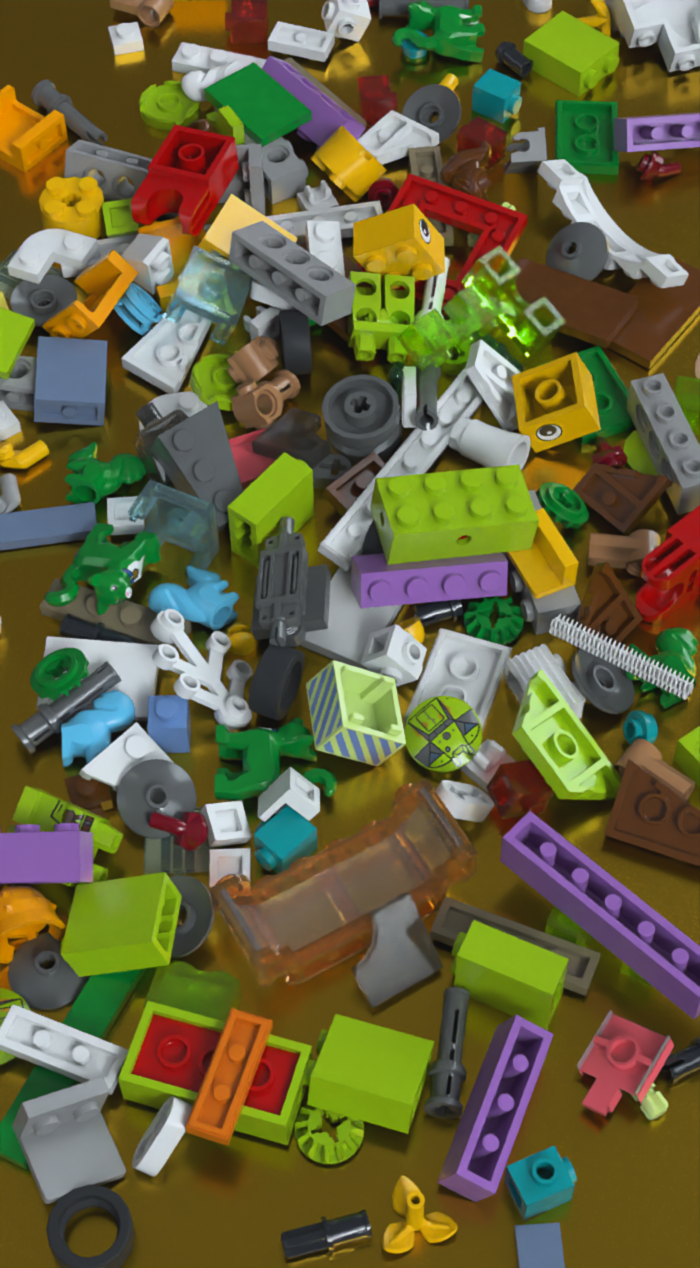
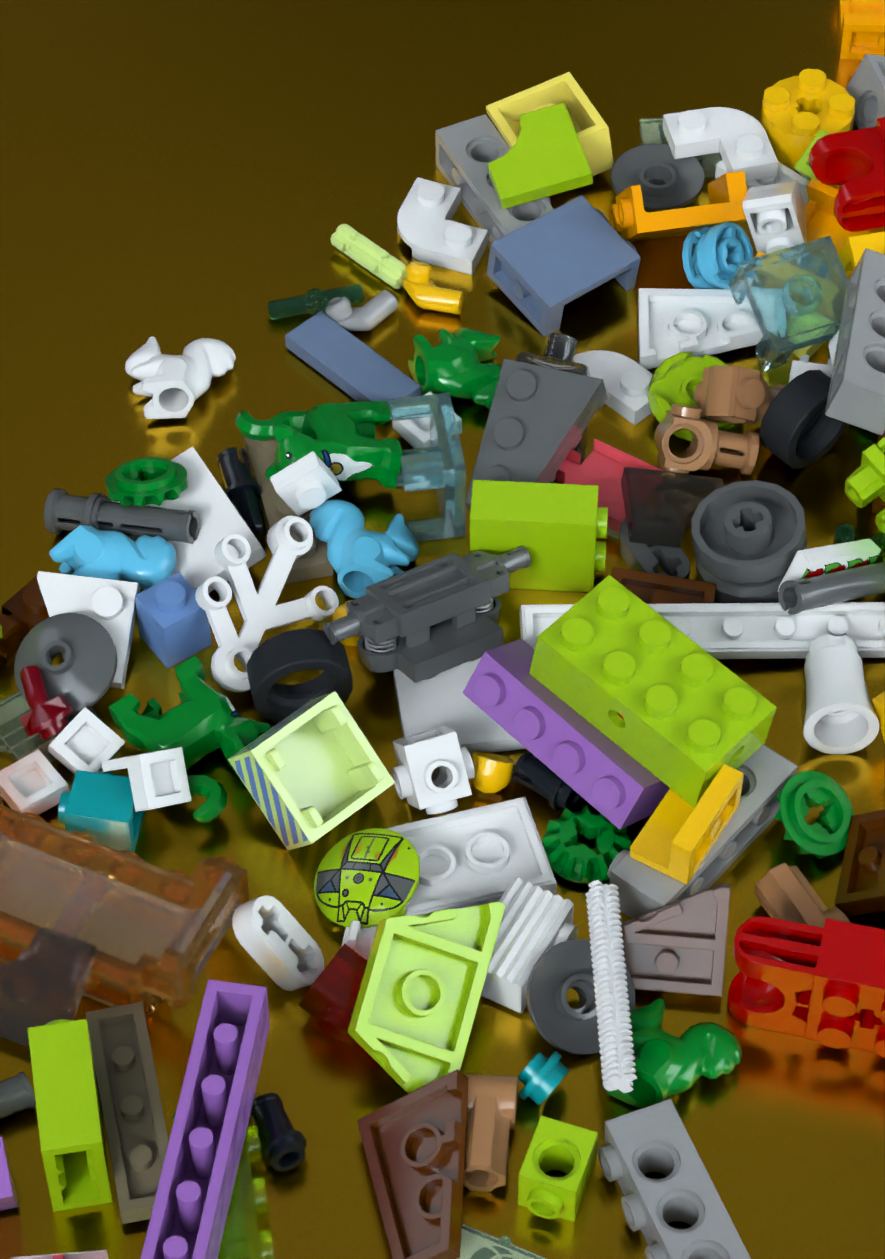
camera: 55 degrees right, 5 degrees down
none -> white plate [270,451,342,516]

